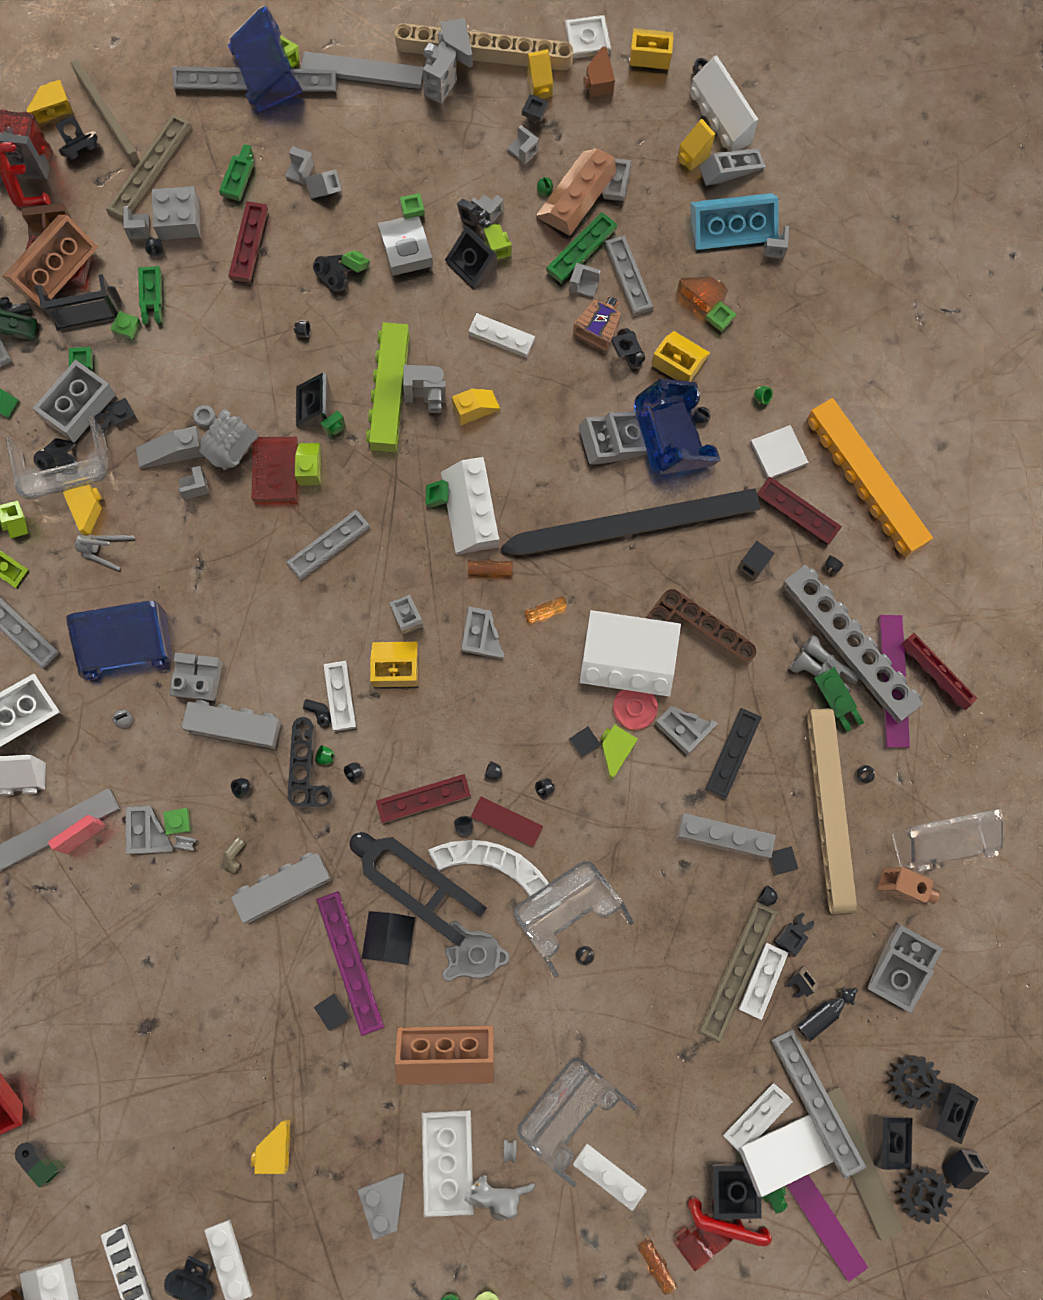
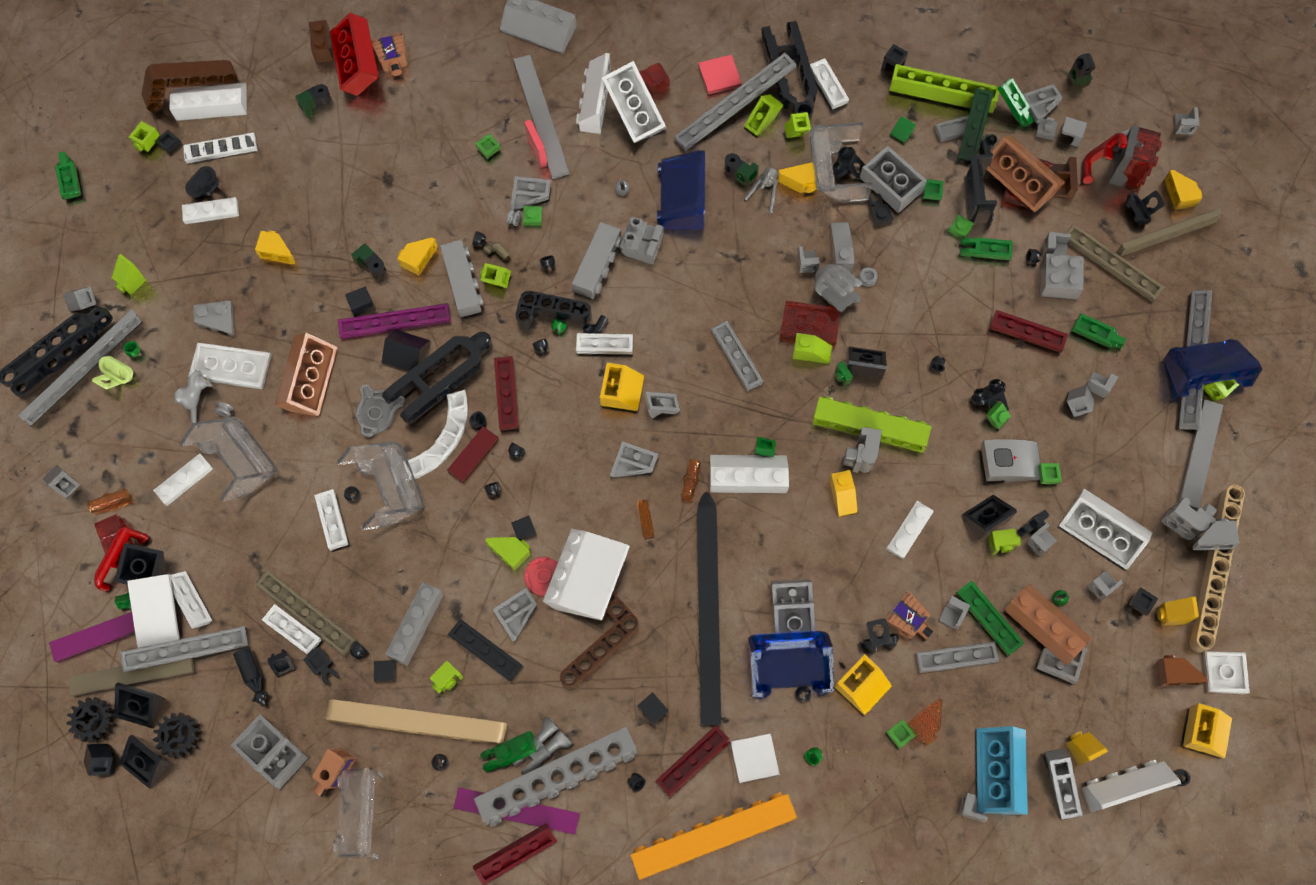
camera: 105 degrees right, 5 degrees down
none -> white plate [314,489,349,550]
none -> leg [351,243,386,279]
none -> yellow slope [397,237,438,276]
none -> lime brick [430,660,464,694]
none -> black hinge [472,231,487,247]
none -> bright green plate [475,134,501,159]
none -> lime brick [480,263,511,289]
none -> leg [725,153,759,187]
none -> white slope [1059,489,1152,570]

